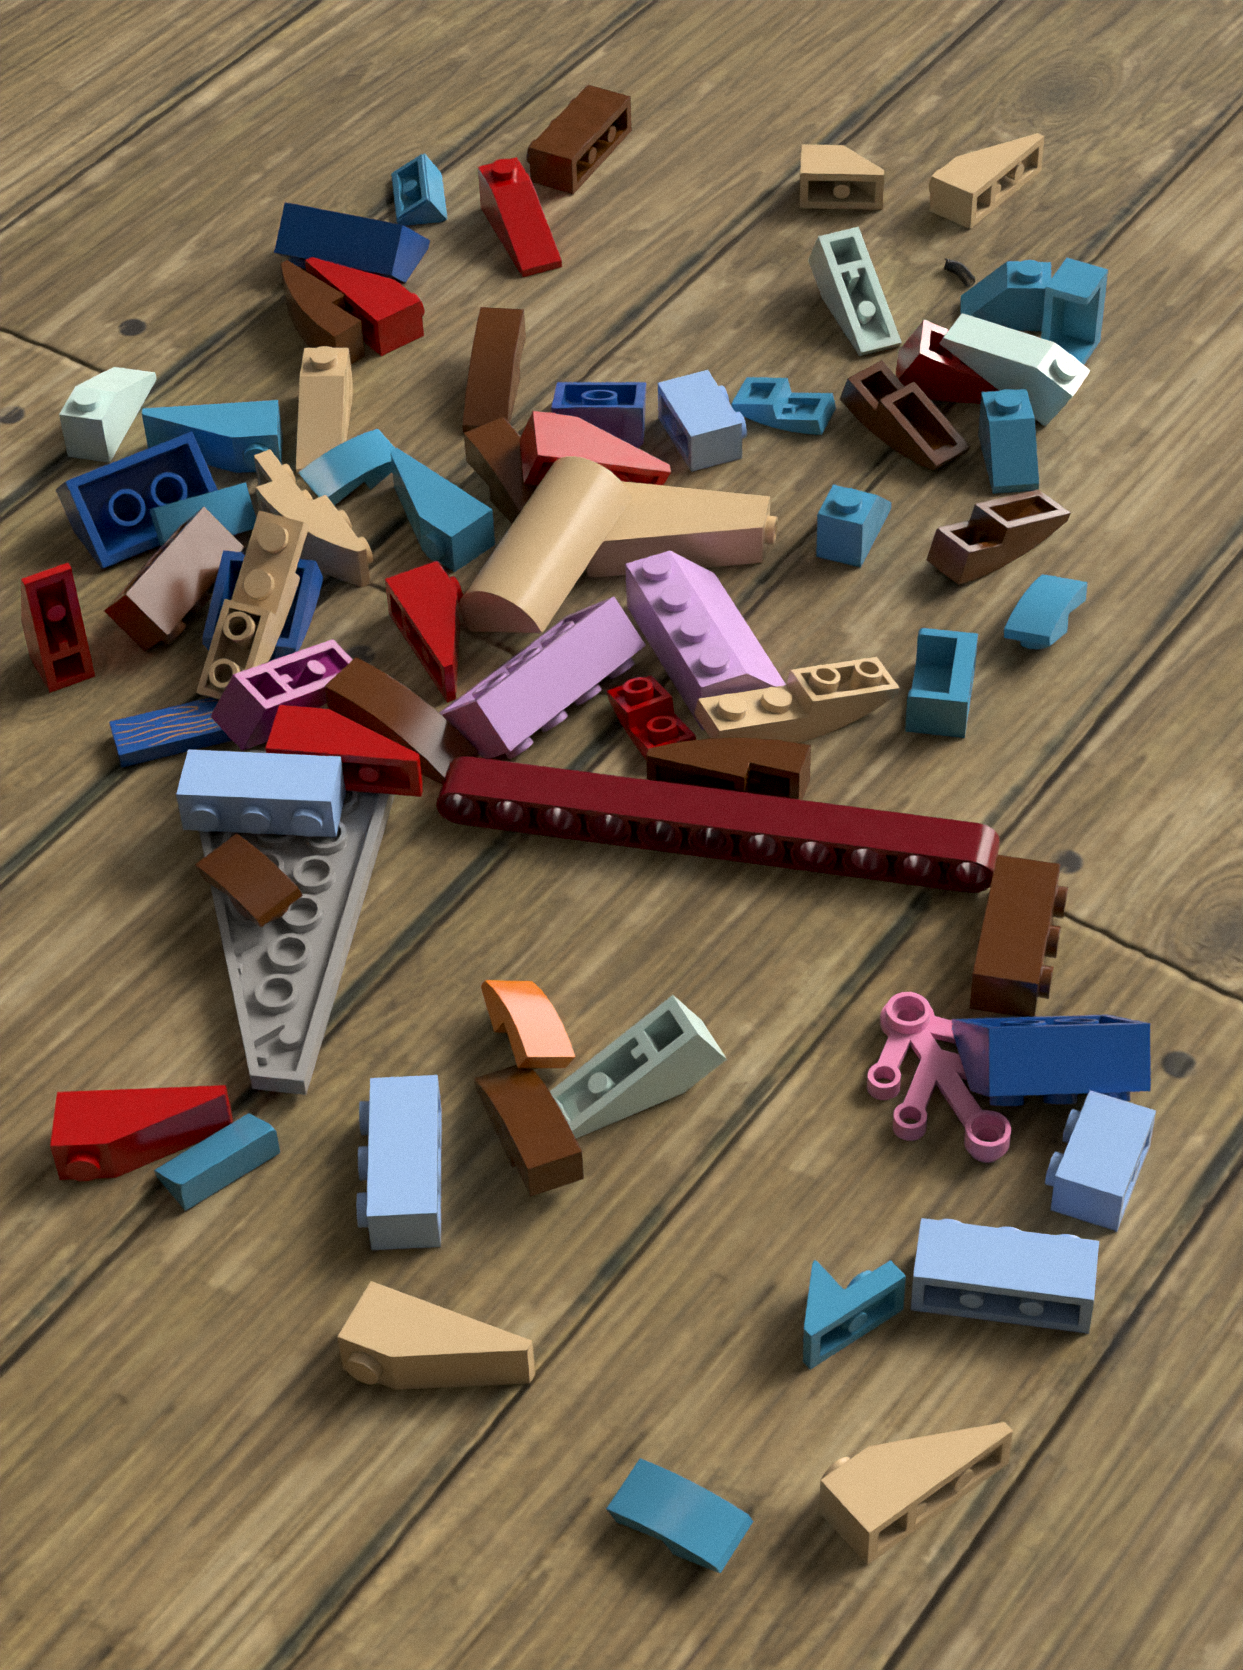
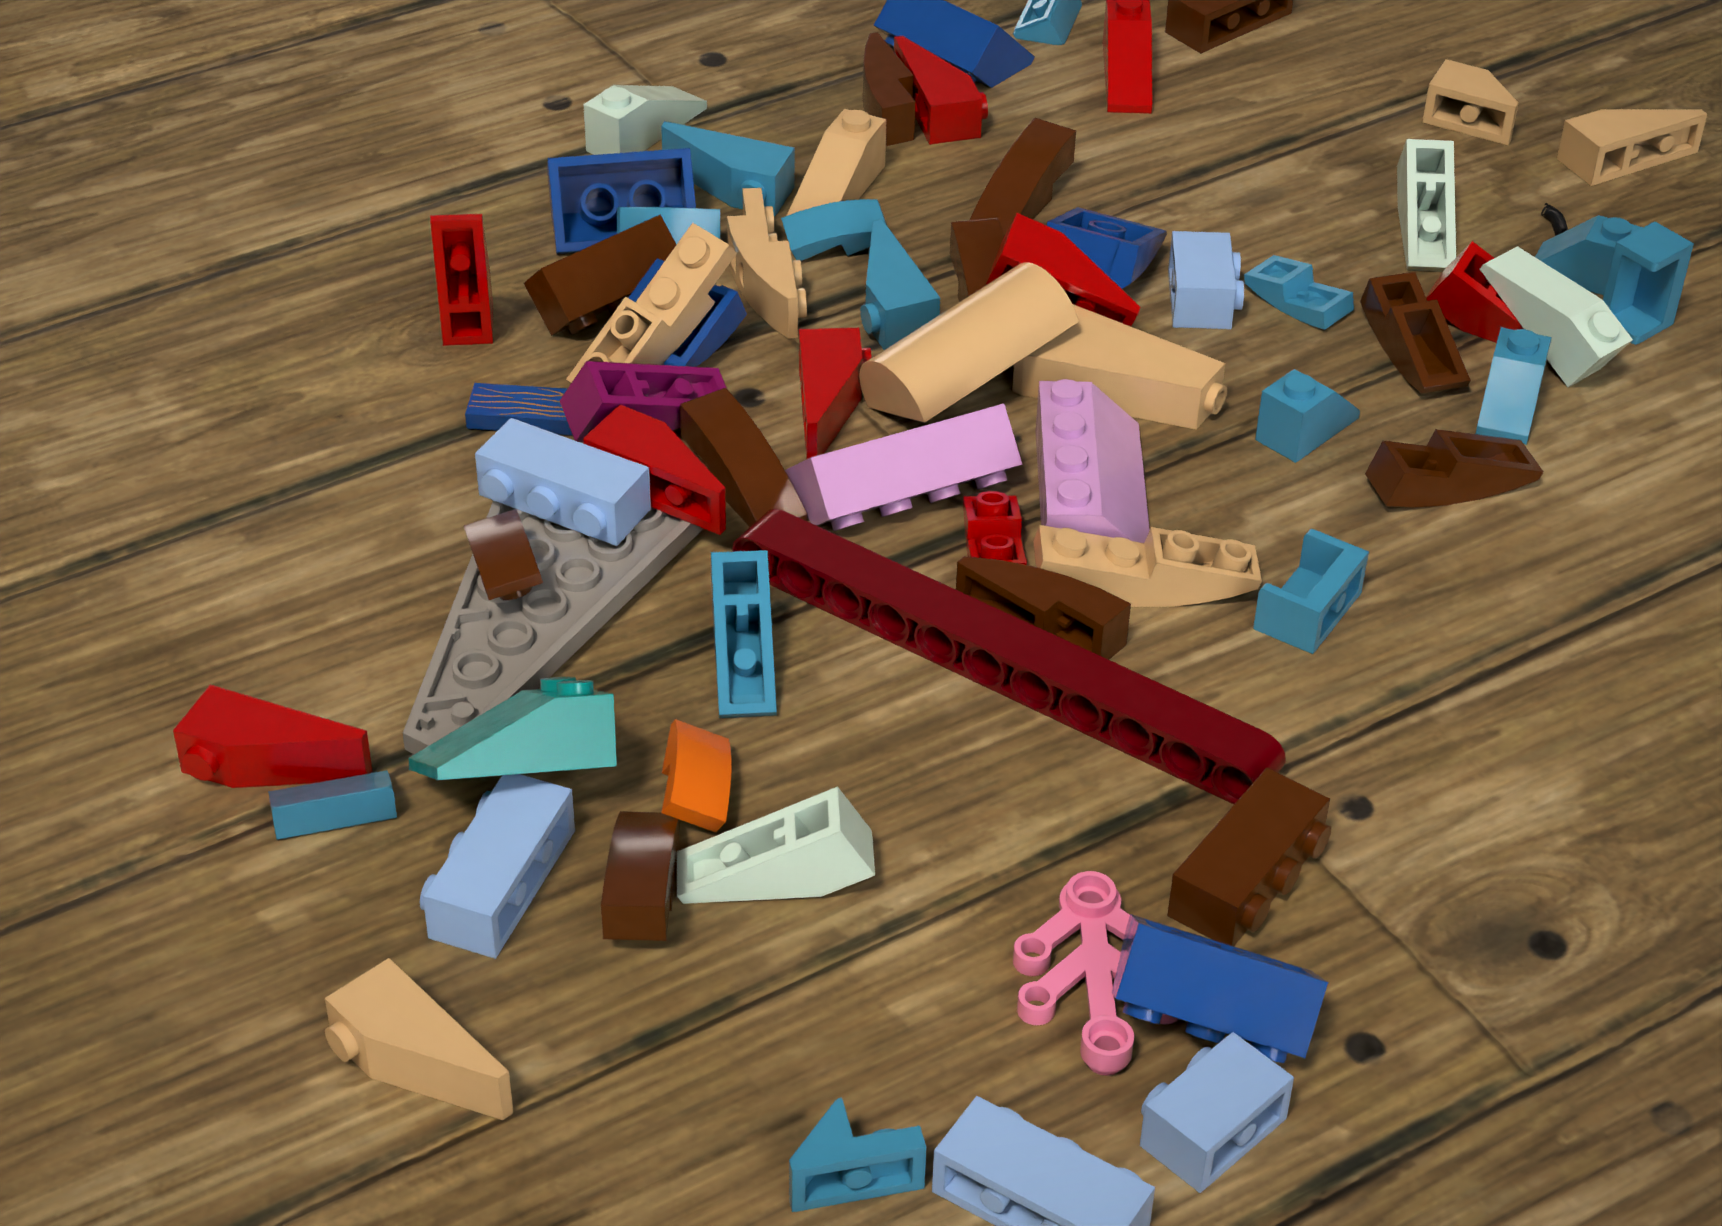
camera: 20 degrees right, 5 degrees down
dark azure slope [1004,574,1088,649] -> none
none -> teal slope [409,677,617,780]
none -> dark azure slope [711,550,777,718]

